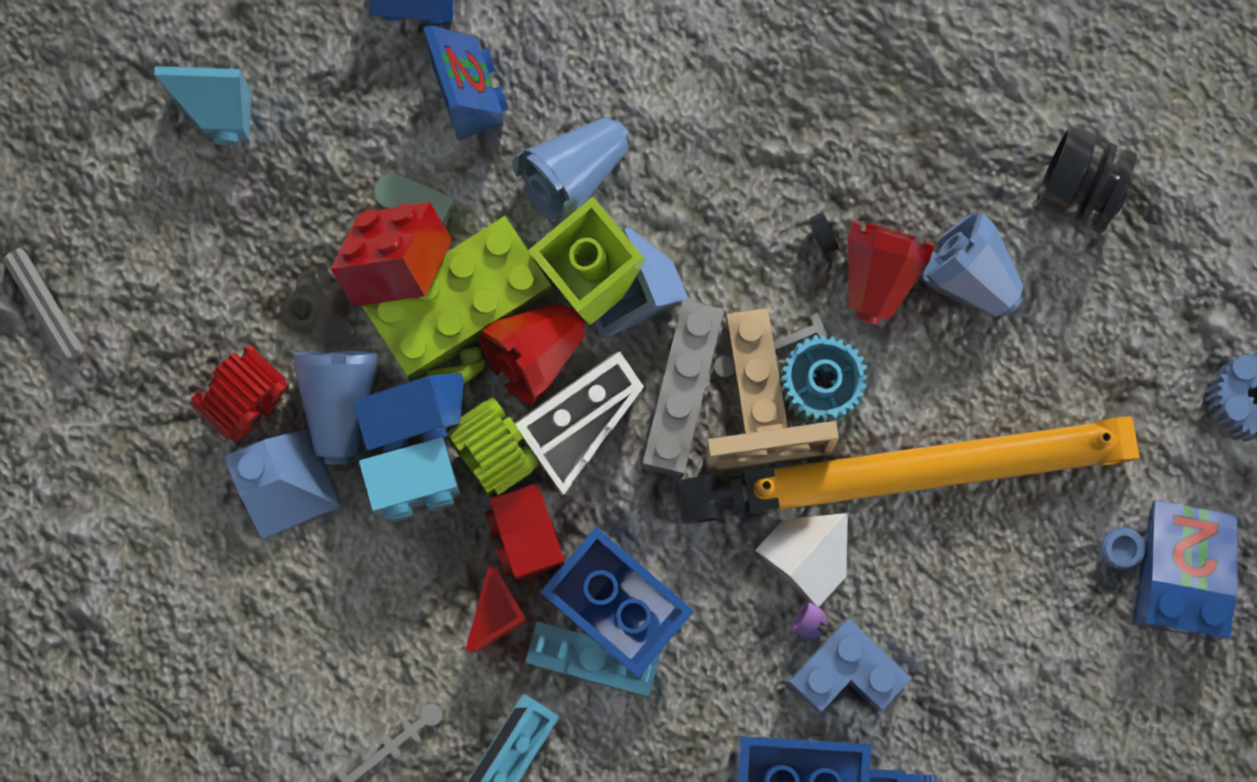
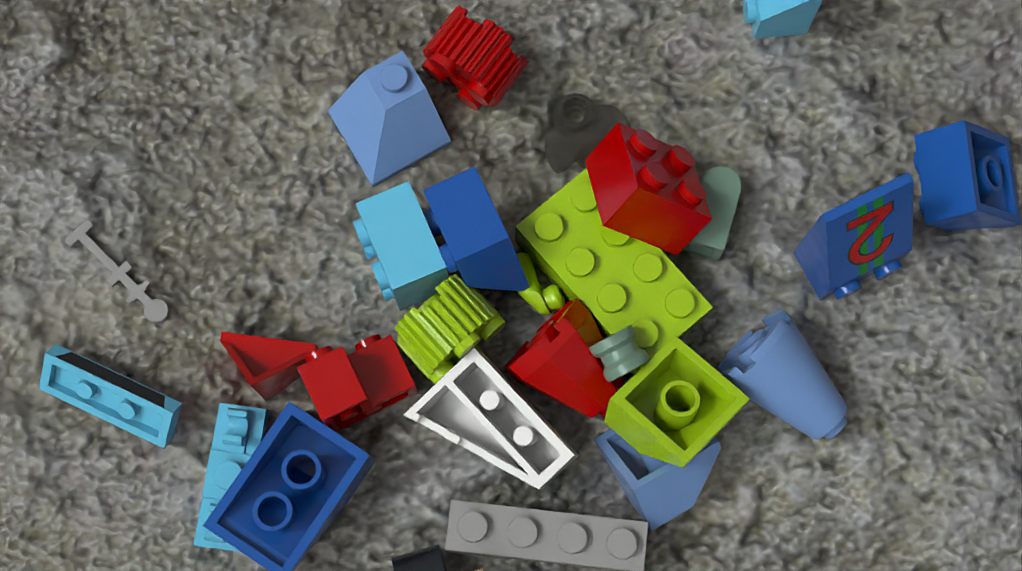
camera: 90 degrees right, 5 degrees down
medium blue cone [293,351,378,464] -> none
none -> sand green wheel [589,324,651,382]

